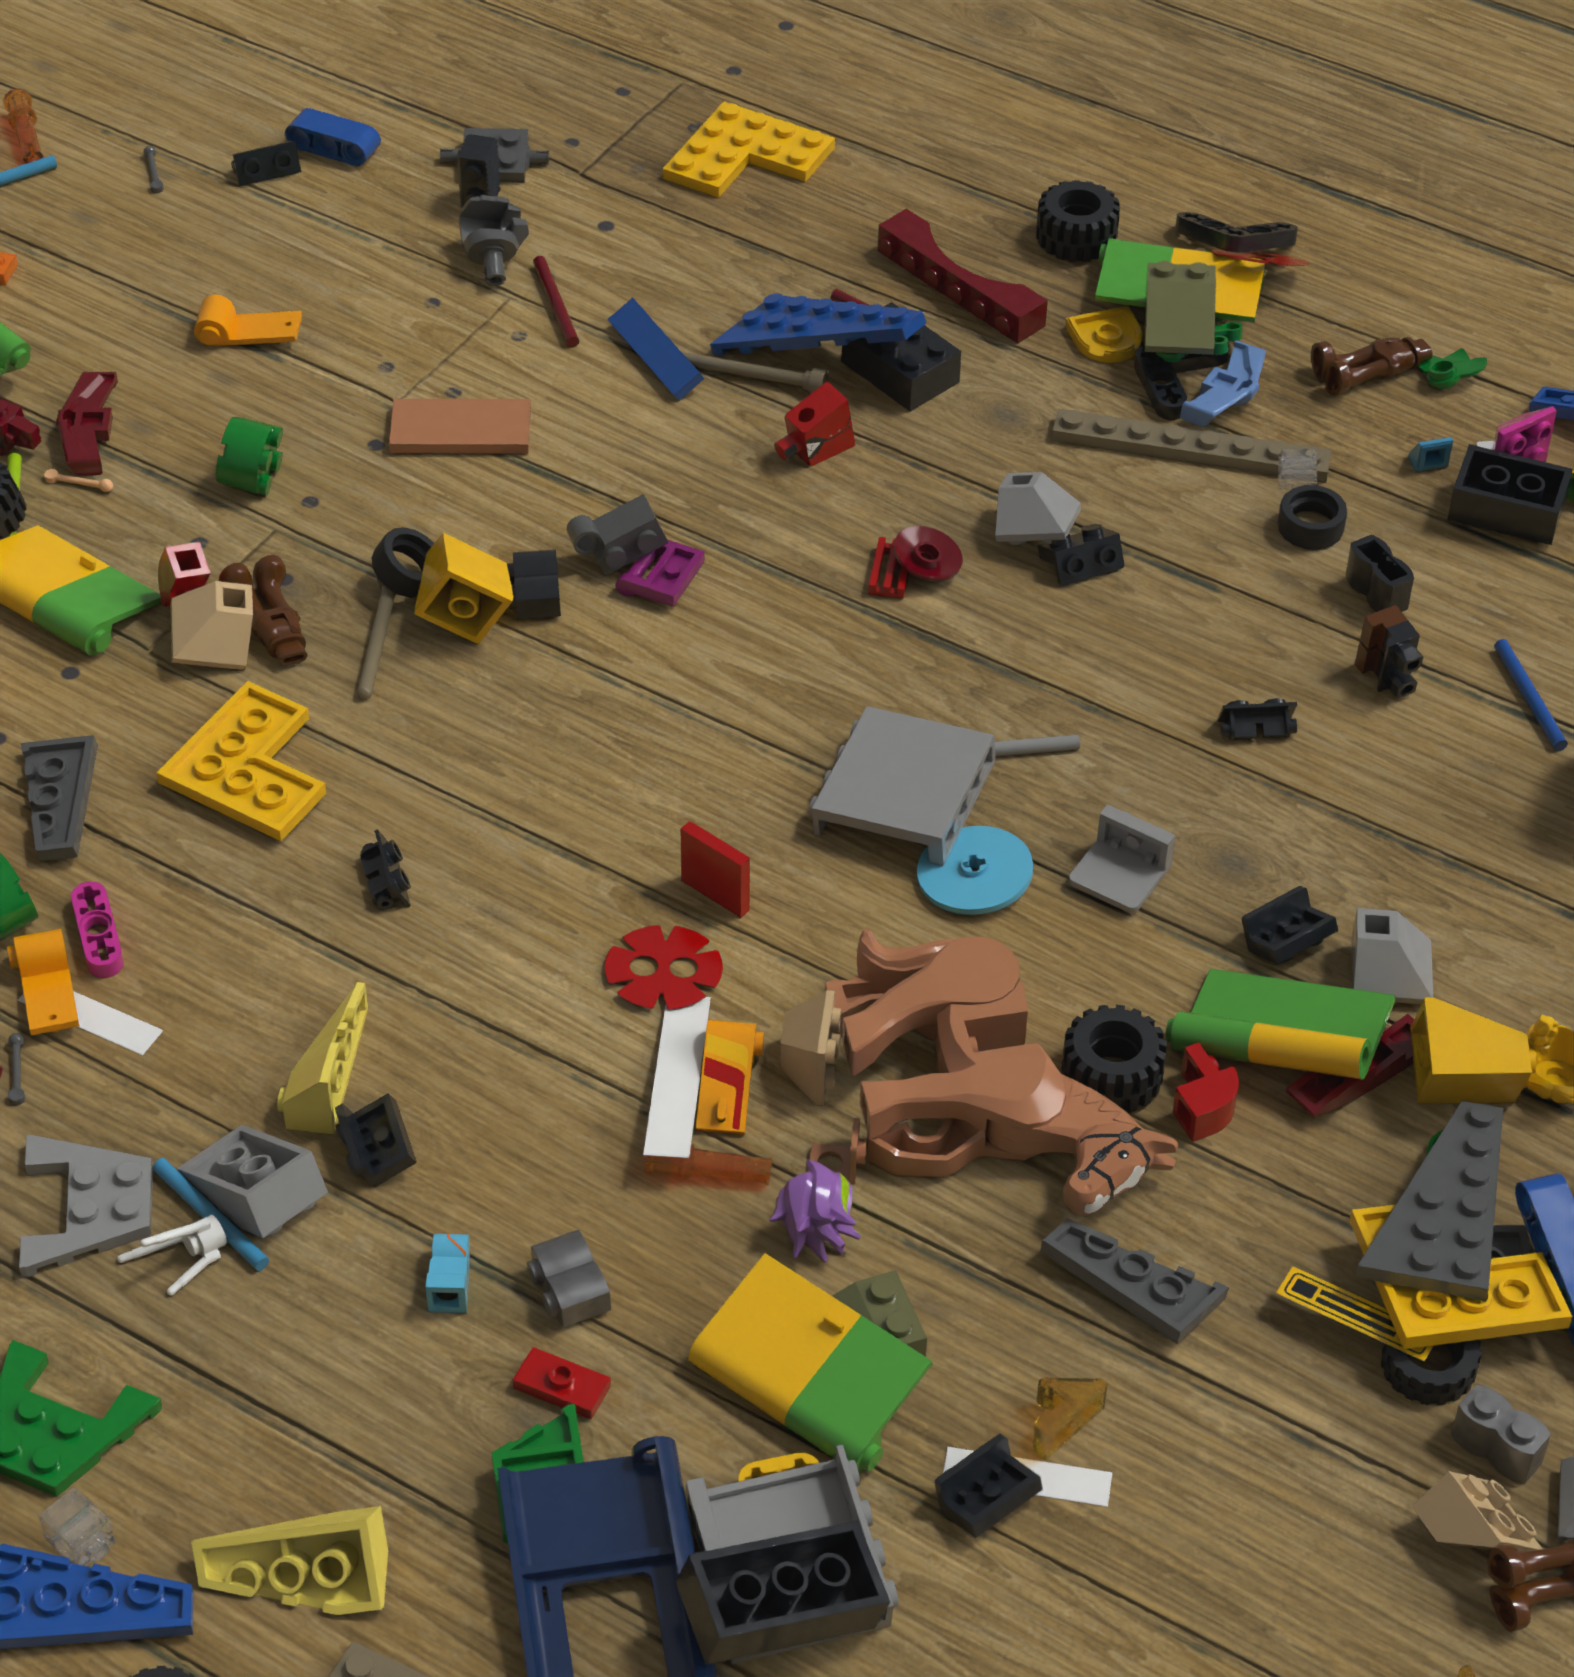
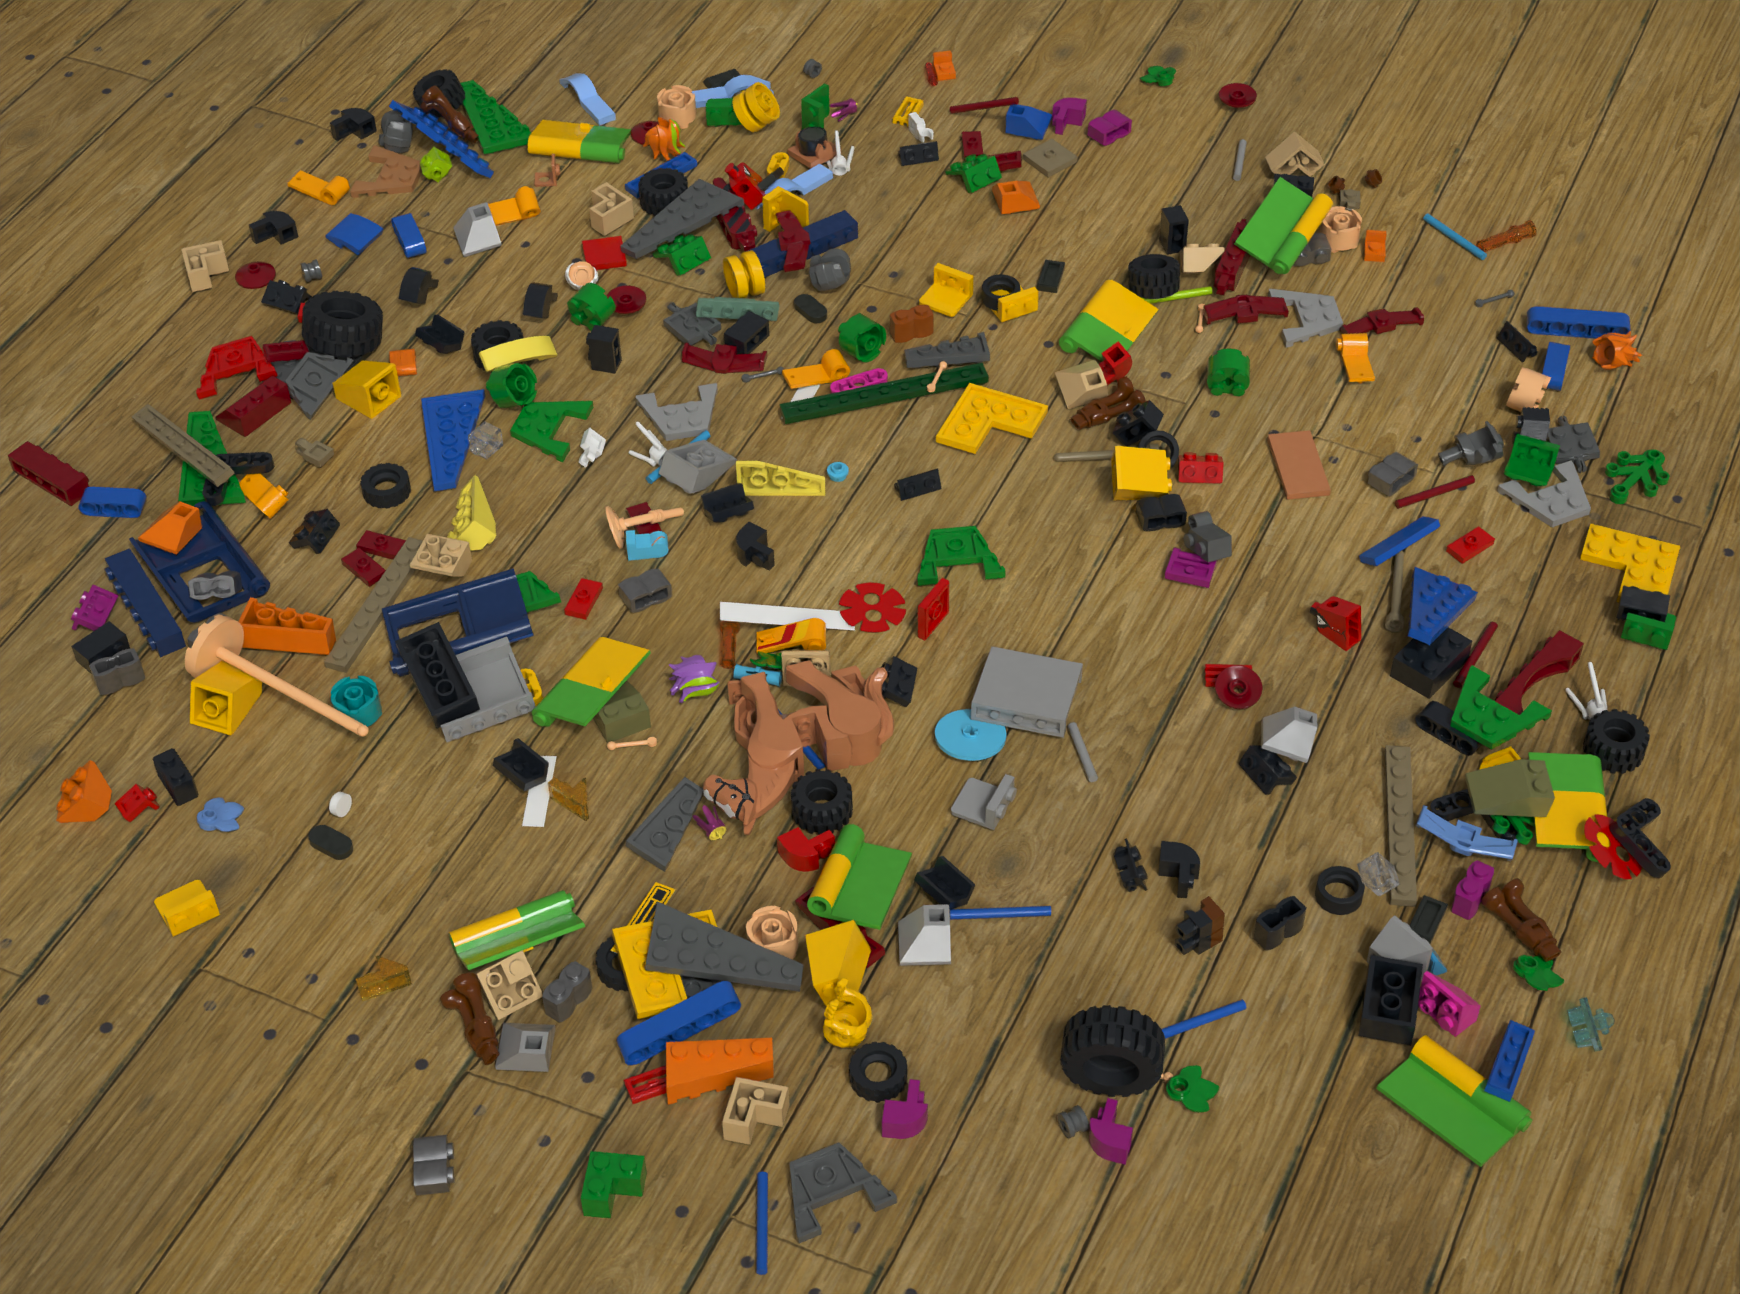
camera: 85 degrees right, 0 degrees up
none -> tan slope [410,534,472,576]
none -> bright green door [448,890,585,970]
none -> white plate [579,428,606,467]
none -> light nougat dish [605,506,684,549]
none -> light nougat hinge [607,737,657,750]
none -> dark red plate [626,502,662,534]
none -> flat silver piece [693,805,726,840]
none -> medium azure pin [733,664,782,687]
none -> black brick [736,522,775,571]
none -> light nougat brick [746,906,798,960]
none -> green plate [750,651,782,670]
none -> dark green plate [779,363,989,424]
none -> medium azure plate [827,462,849,482]
none -> black bracket [881,656,918,707]
none -> green wing [917,526,1006,586]
none -> light nougat hinge [927,361,947,392]
none -> blue bar [950,906,1051,920]
none -> black brick [1112,400,1164,447]
none -> black brick [1158,841,1200,898]
none -> red bracket [1178,452,1224,483]
none -> light grey wing [1268,289,1343,347]
none -> dark red plate [1339,307,1424,334]
none -> light grey slope [1367,915,1433,981]
none -> flat silver brick [1368,452,1418,496]
none -> pearl dark grey tile [1409,895,1448,944]
none -> black beam [1415,701,1482,756]
none -> red plate [1446,526,1495,564]
none -> green wing [1450,665,1552,750]
none -> magenta brick [1451,860,1494,920]
none -> light grey wing [1497,461,1591,527]
none -> green bracket [1504,434,1560,486]
none -> light nougat brick [1506,367,1551,412]
none -> blue beam [1527,306,1631,339]
none -> white plant [1565,662,1607,720]
none -> clear light blue hips [1567,997,1615,1052]
none -> orange hair [1592,331,1642,370]
none -> green plant [1605,449,1670,504]
none -> black brick [1616,586,1670,622]
none -> green bracket [1621,613,1676,650]

